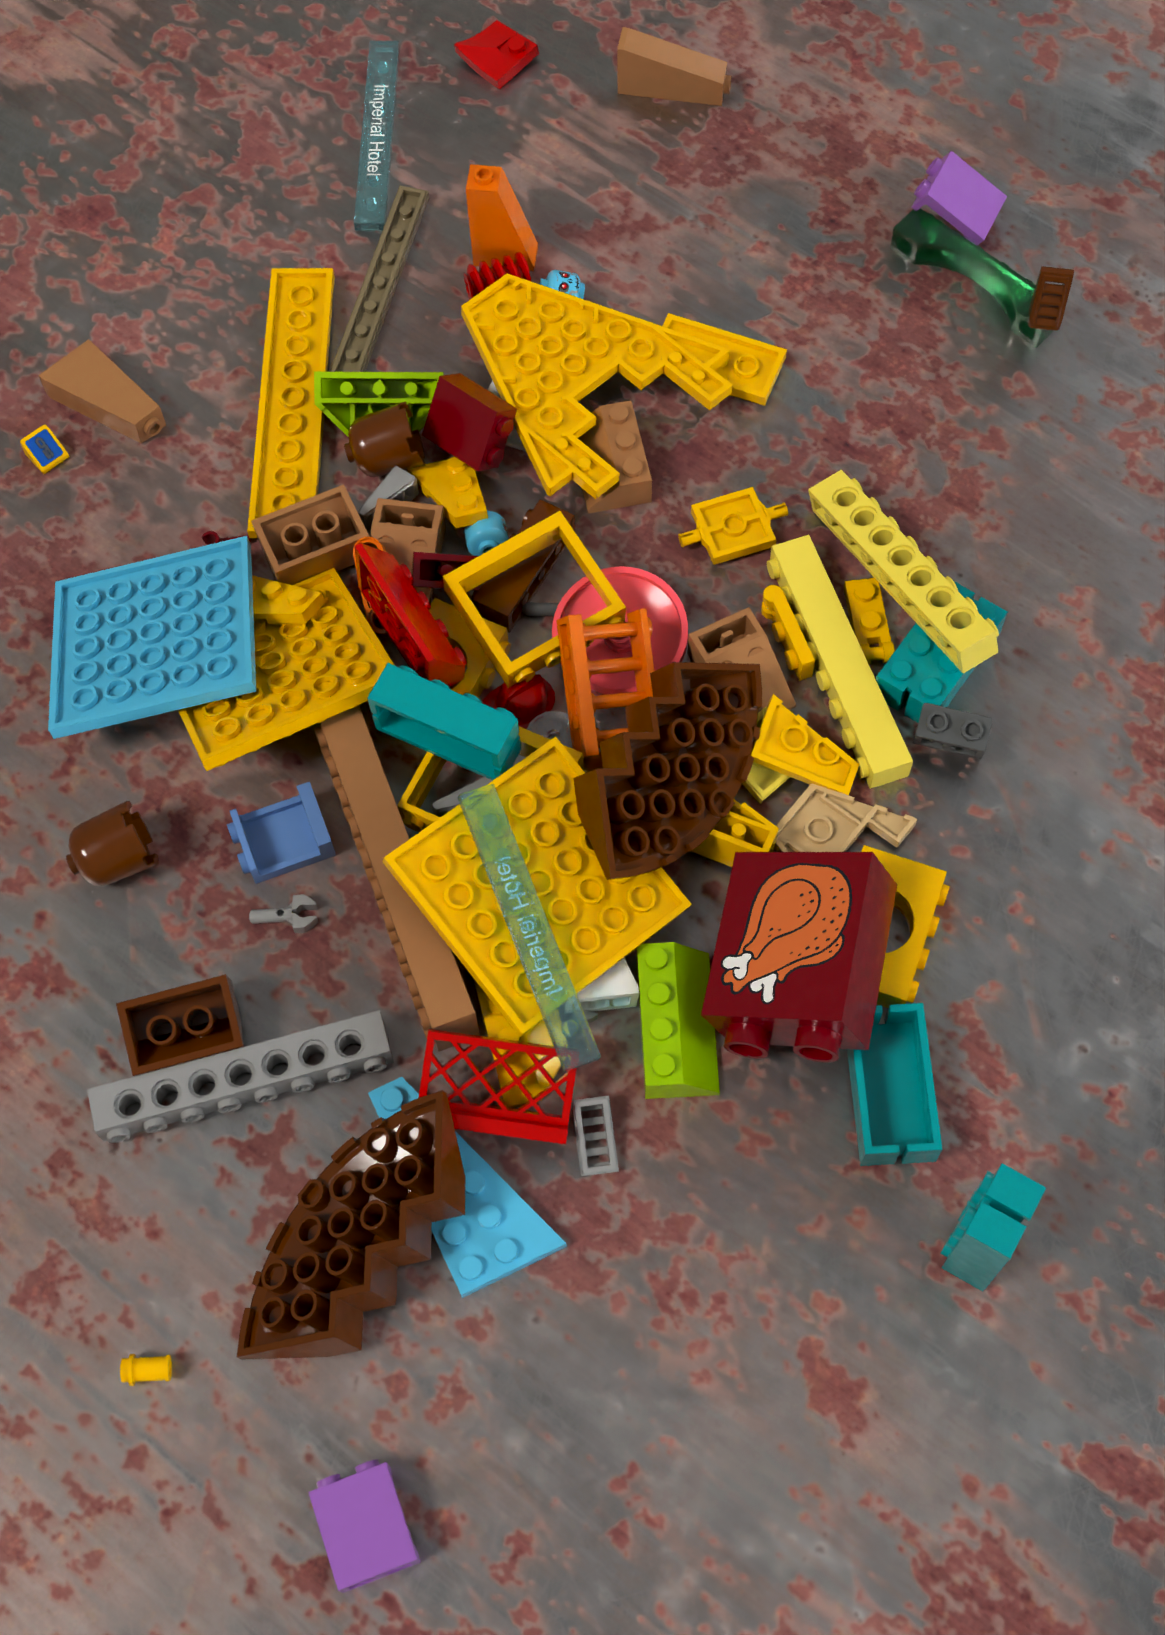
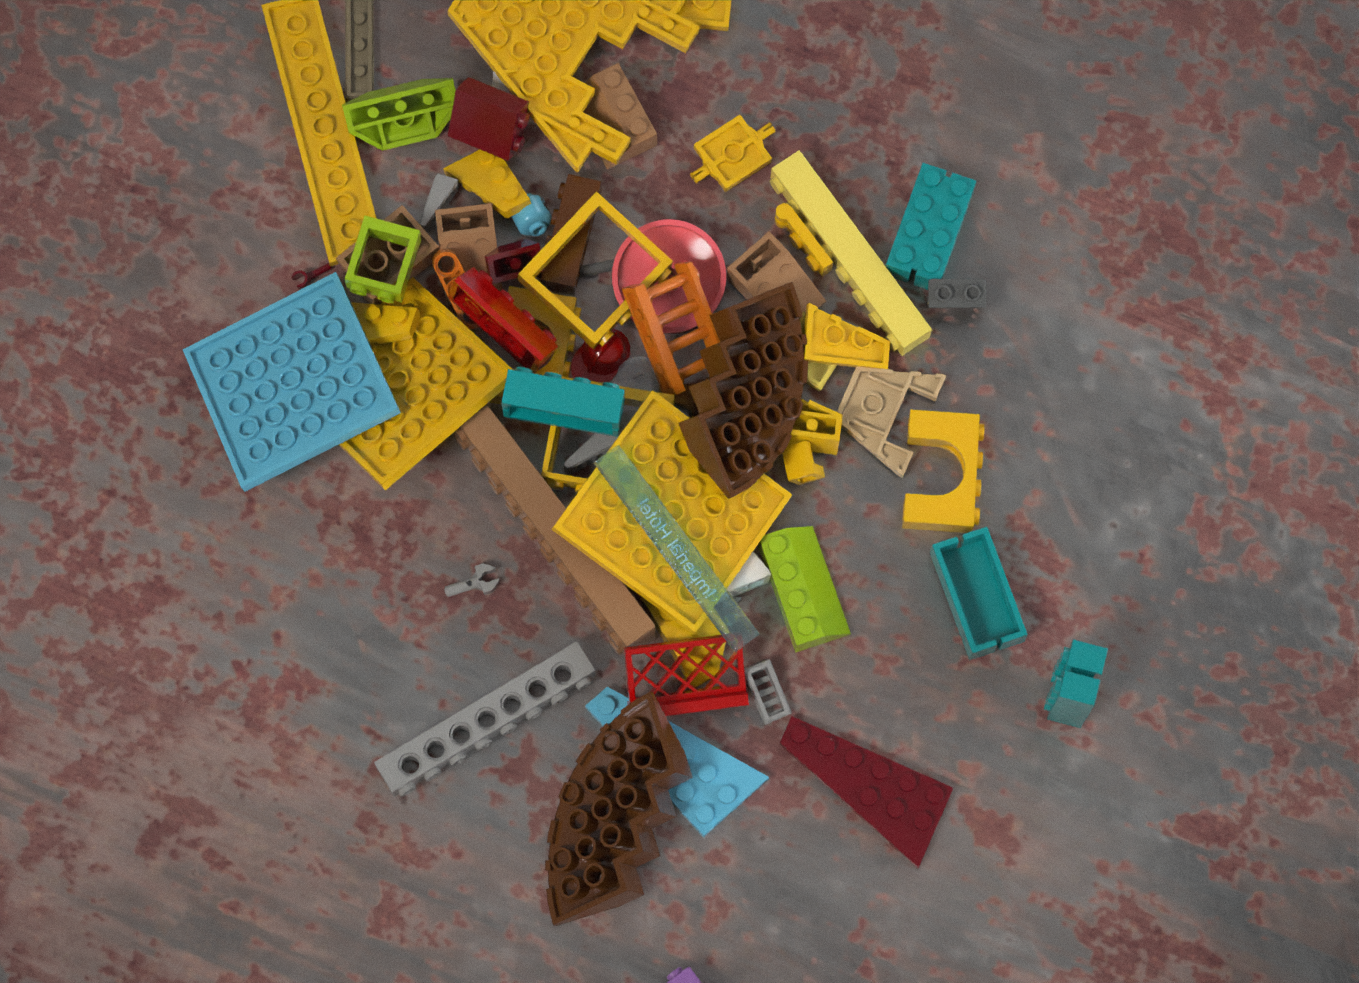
camera: 20 degrees left, 10 degrees up
slope [20,424,70,475] -> none
medium nougat slope [38,339,166,444] -> none
reddish brown cylinder [66,801,159,886] -> none
reddish brown slope [116,974,244,1076] -> none
yellow pin [120,1354,172,1386] -> none
medium blue panel [227,781,336,884] -> none
reddish brown cylinder [344,401,425,477] -> none
dark red brick [701,852,897,1062] -> none
light yellow brick [808,470,999,674] -> none
yellow plate [843,578,895,665] -> none
none -> lime window [345,216,422,303]
none -> dark red wing [779,716,953,869]
none -> yellow panel [782,441,825,485]

